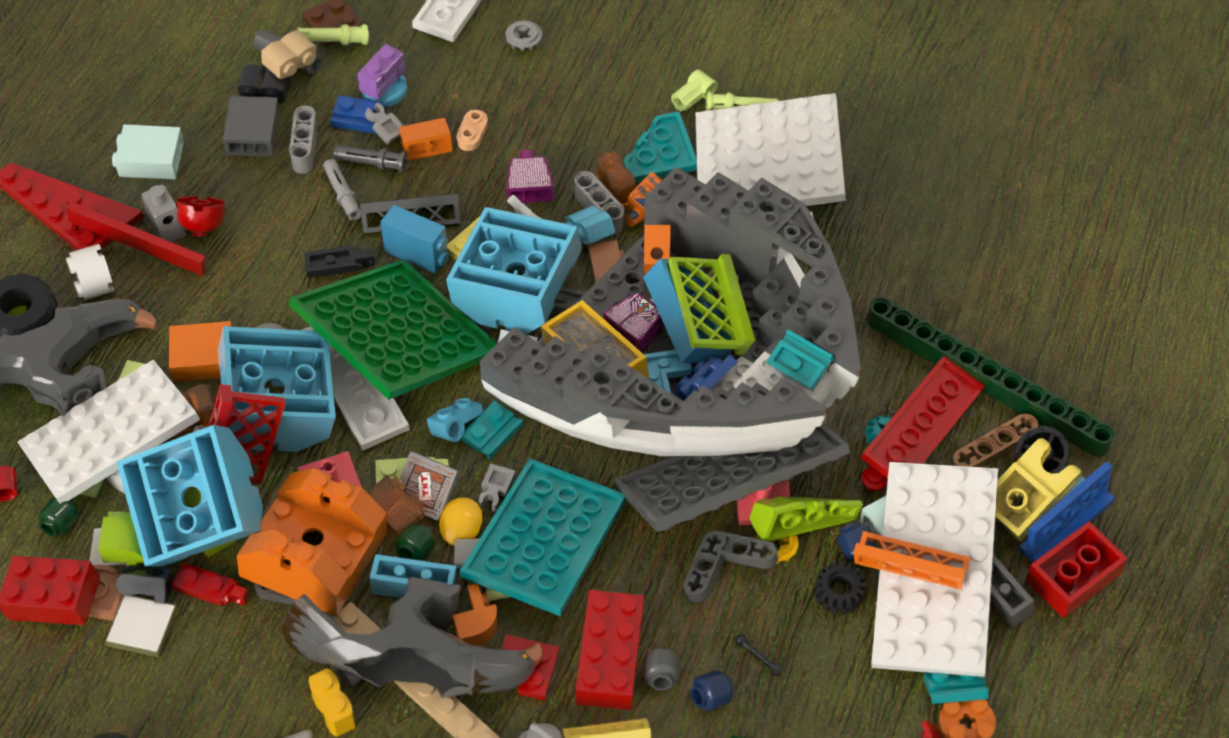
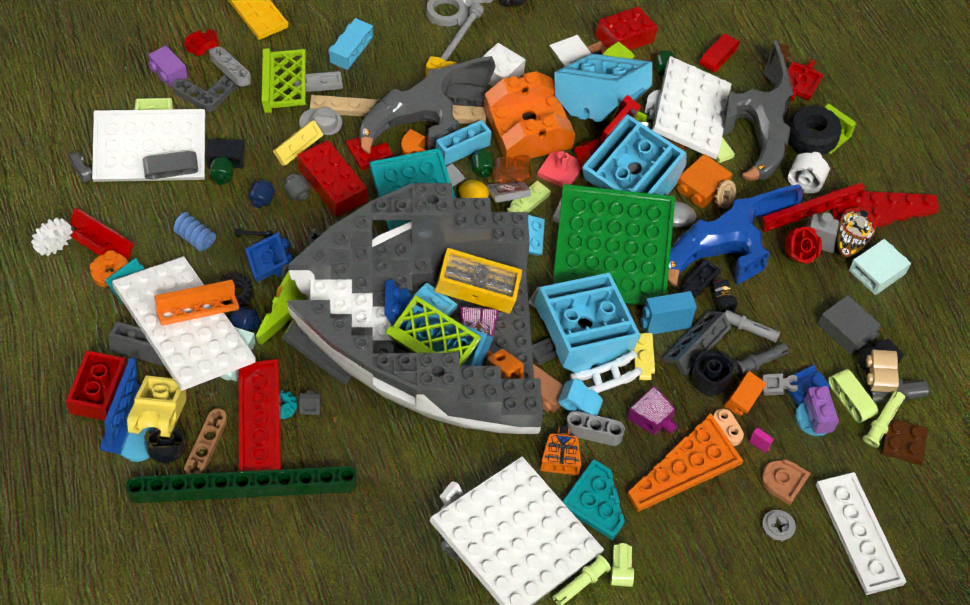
camera: 135 degrees right, 0 degrees up
light grey beam [289,105,318,174] -> none
clear orange brick [596,150,635,206] -> none
teal plate [766,329,835,392] -> none
none -> medium blue piece [174,212,216,251]
none -> blue plate [245,233,295,282]
none -> dark grey tile [299,390,320,415]
none -> white brick [483,43,525,86]
none -> red brick [574,139,600,168]
none -> orange wing [627,413,743,512]
none -> blue animal [668,184,803,287]
none -> black brick [690,350,733,397]
none -> black leg [710,280,738,313]
none -> tan gear [714,180,736,209]
none -> dark pink tile [749,428,774,453]
none -> nougat tile [762,459,811,506]
none -> yellowish green beam [828,369,878,423]
none -> shield [837,208,876,257]

